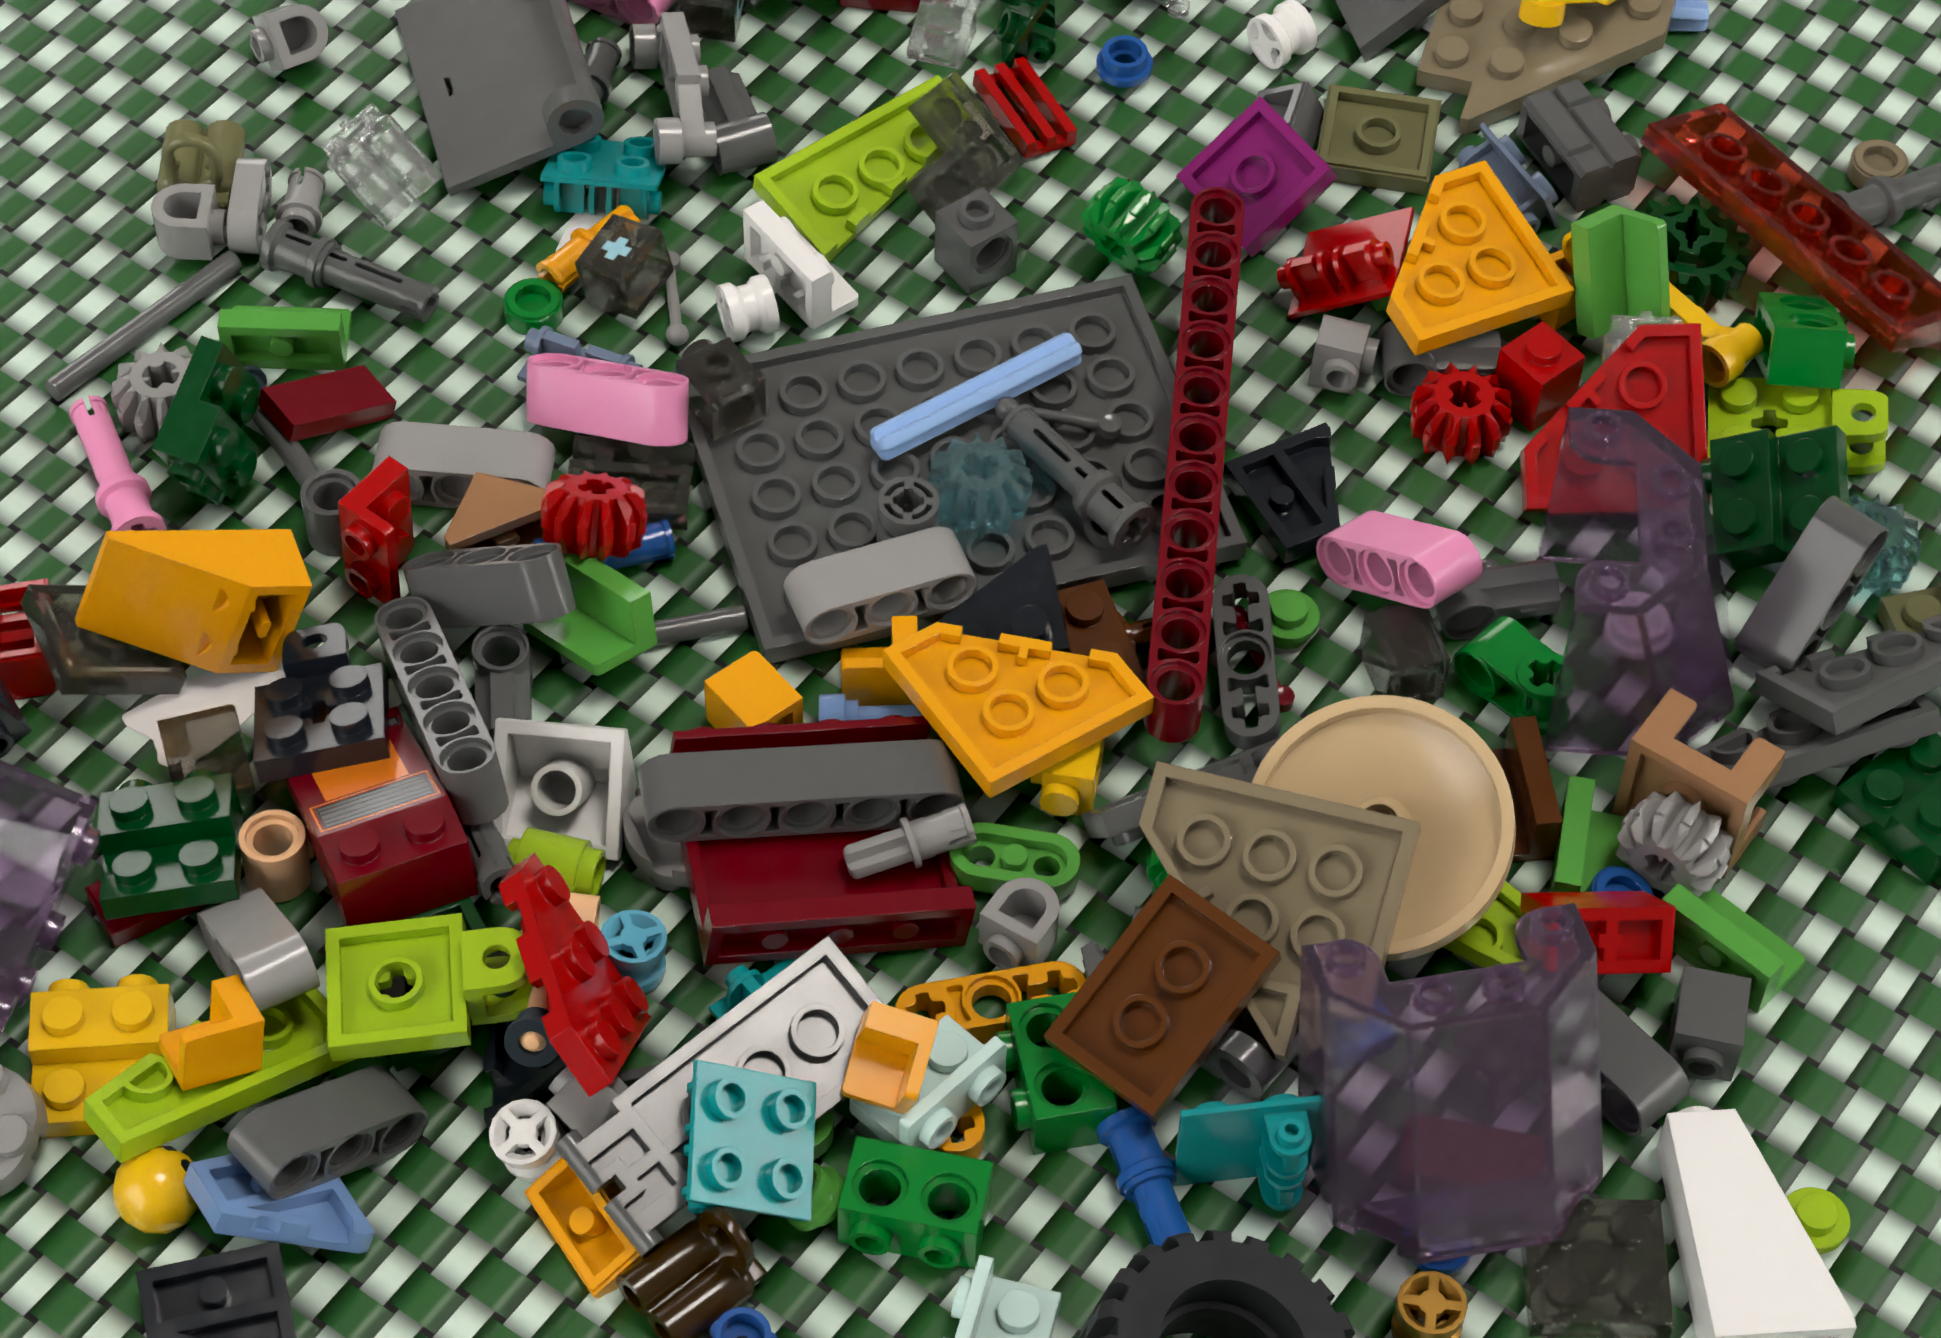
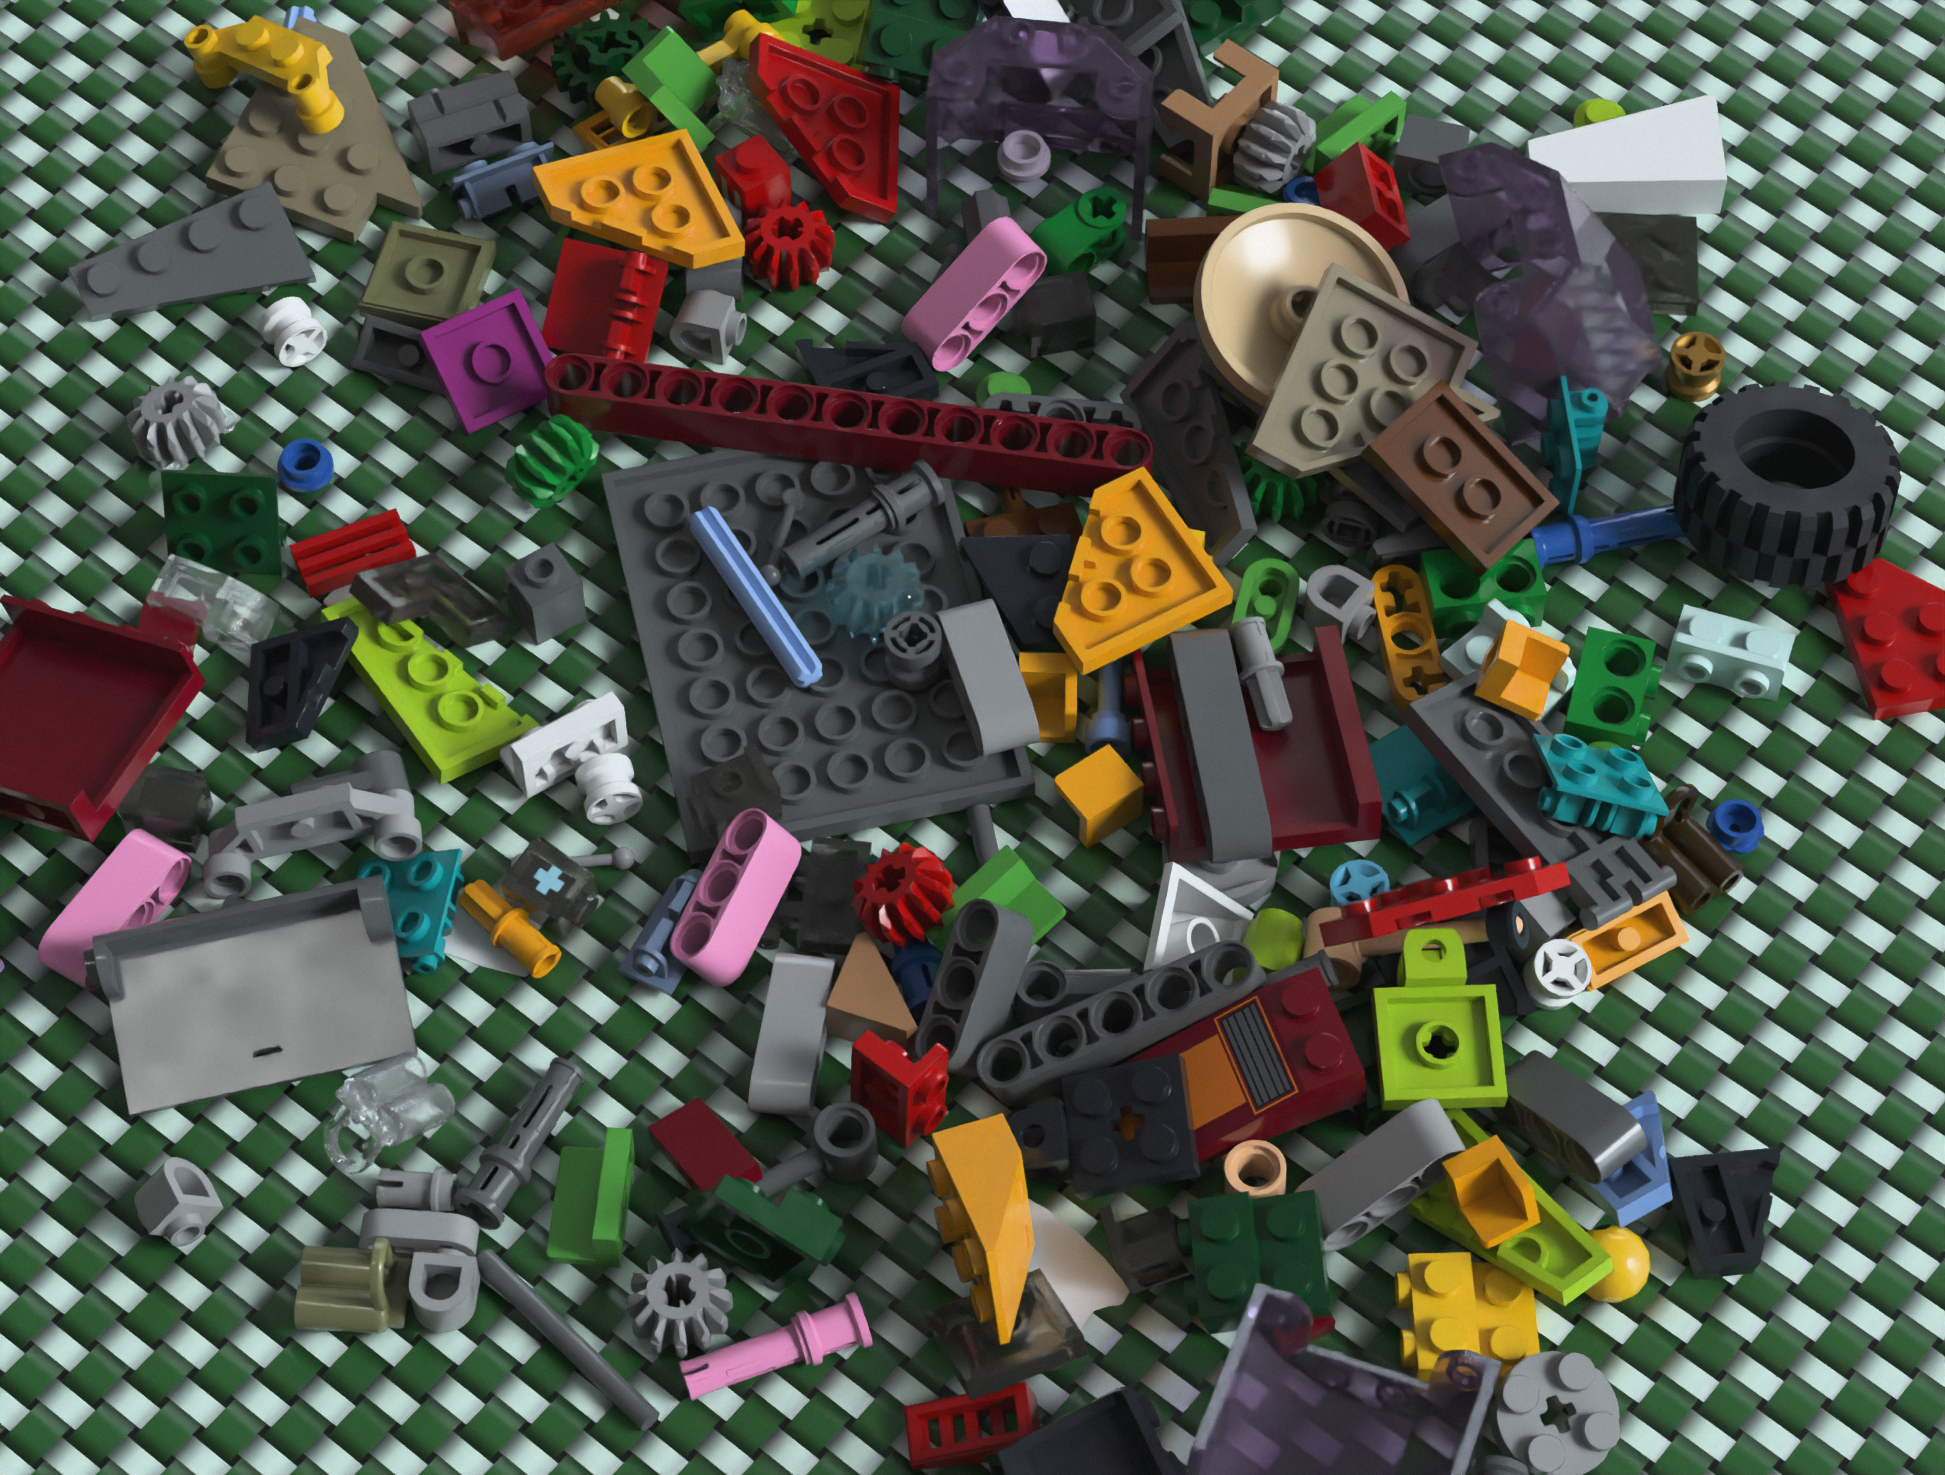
camera: 85 degrees left, 5 degrees up
green tile [503,278,564,335] -> none
none -> black wing [245,616,359,753]

